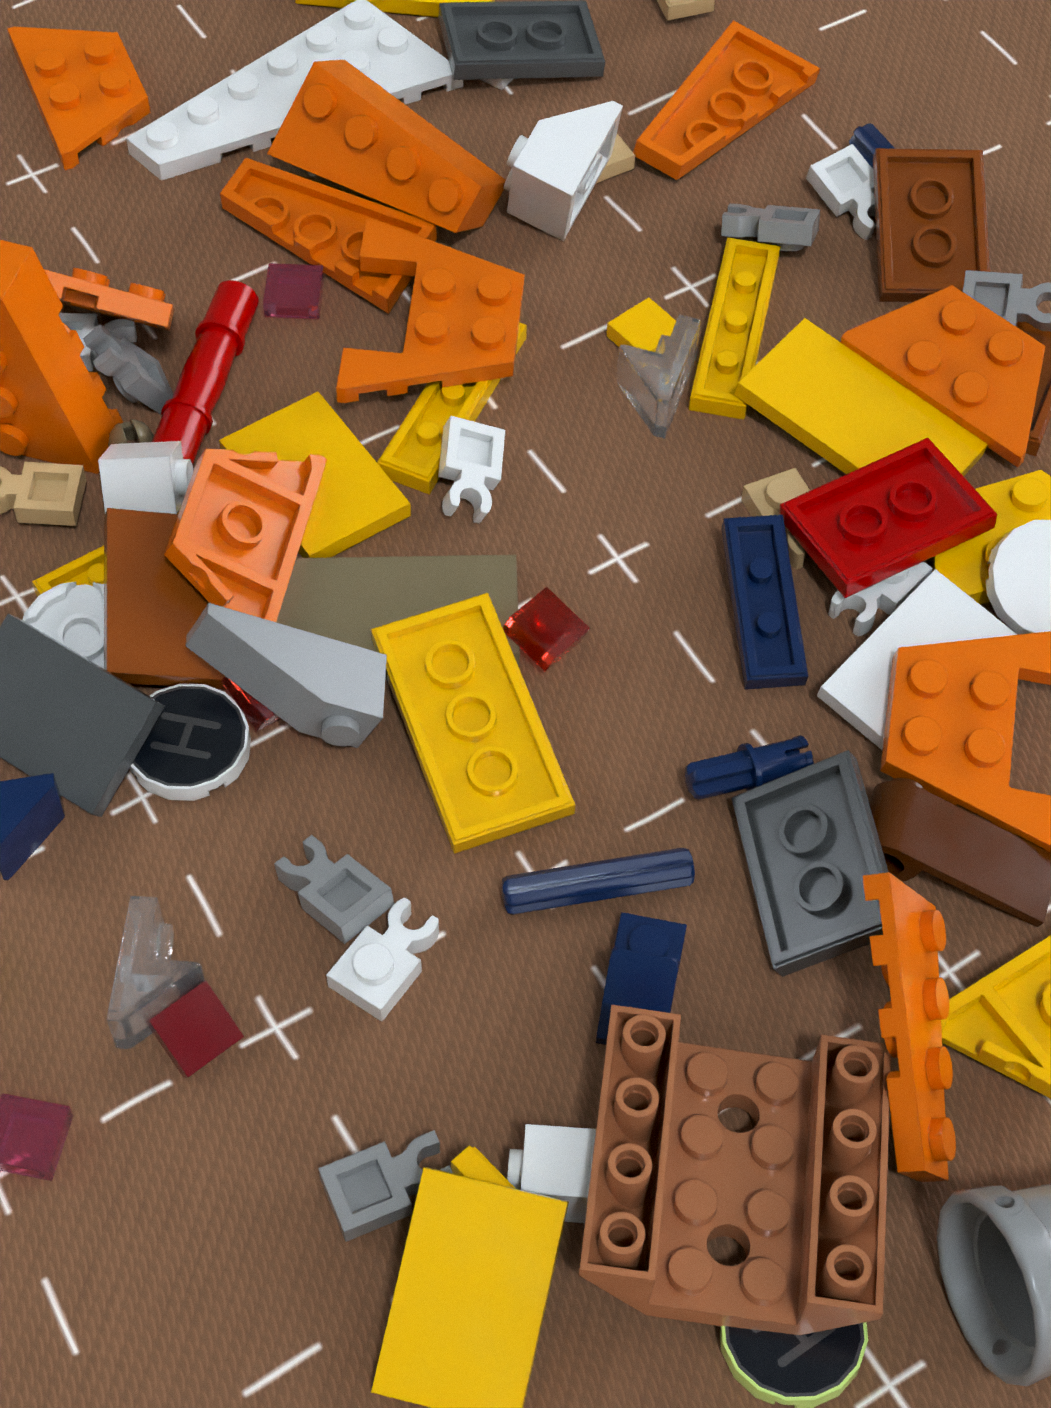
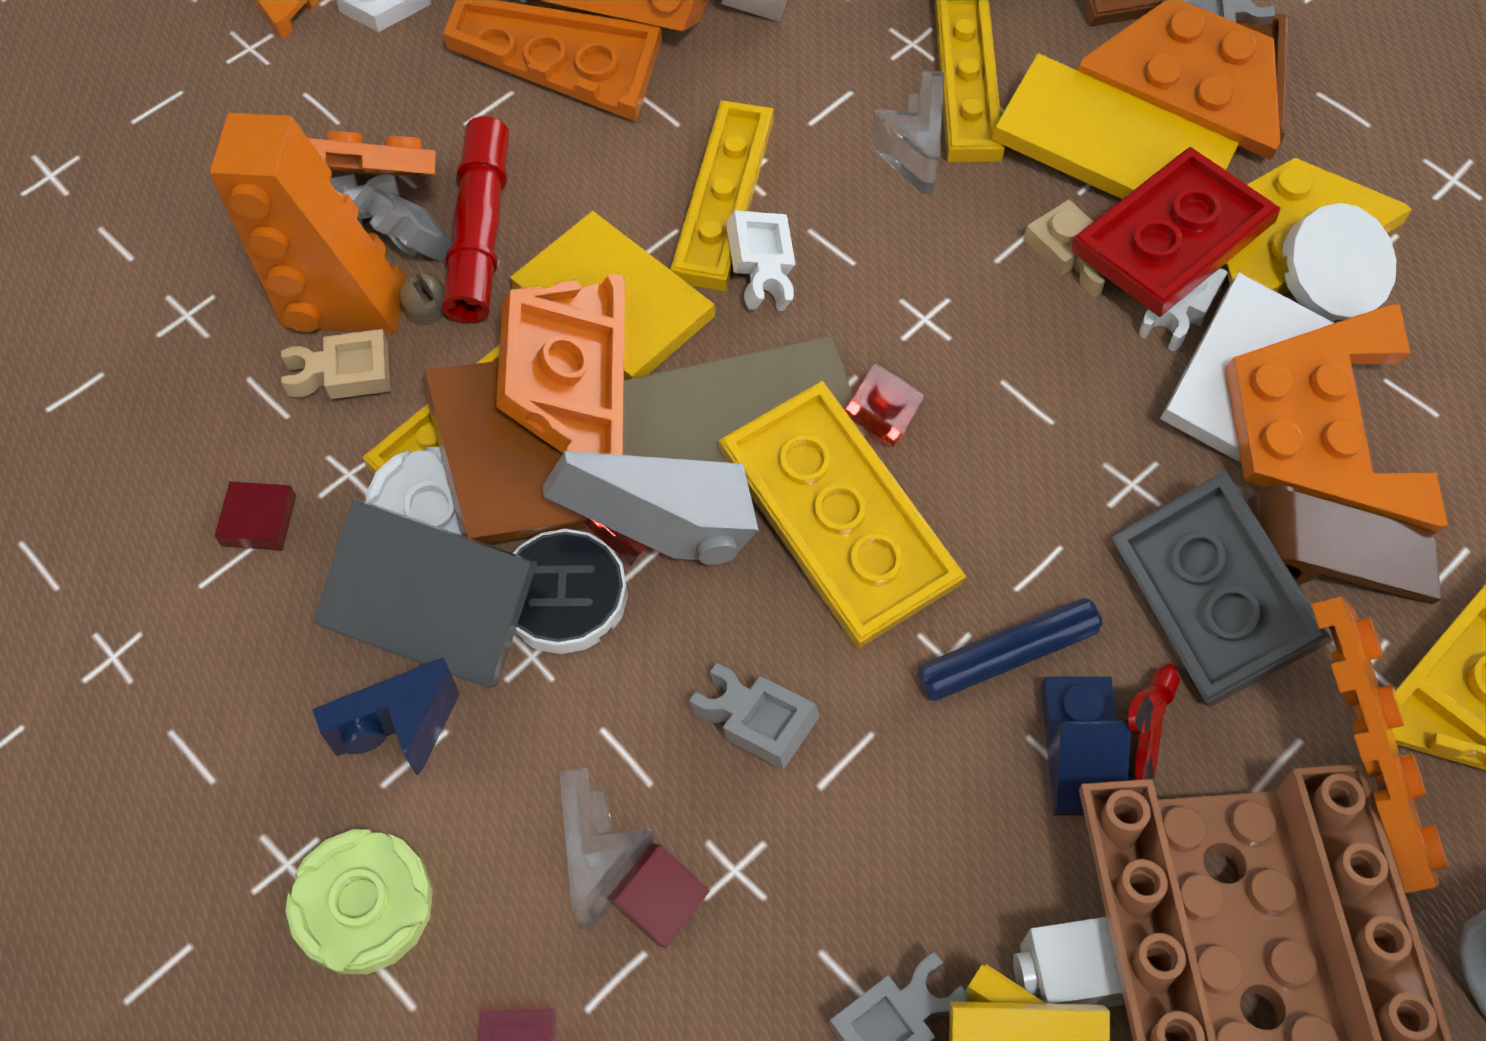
camera: 10 degrees left, 5 degrees up
white brick [98,441,193,514] -> none
clear pink tile [263,263,324,319] -> none
white plate [326,898,439,1022] -> none
orange wing [336,219,525,403] -> none
yellow tile [606,297,686,368] -> none
dark blue axle [685,735,814,800] -> none
dark blue tile [721,515,808,690] -> none
none -> red piece [1128,663,1180,780]

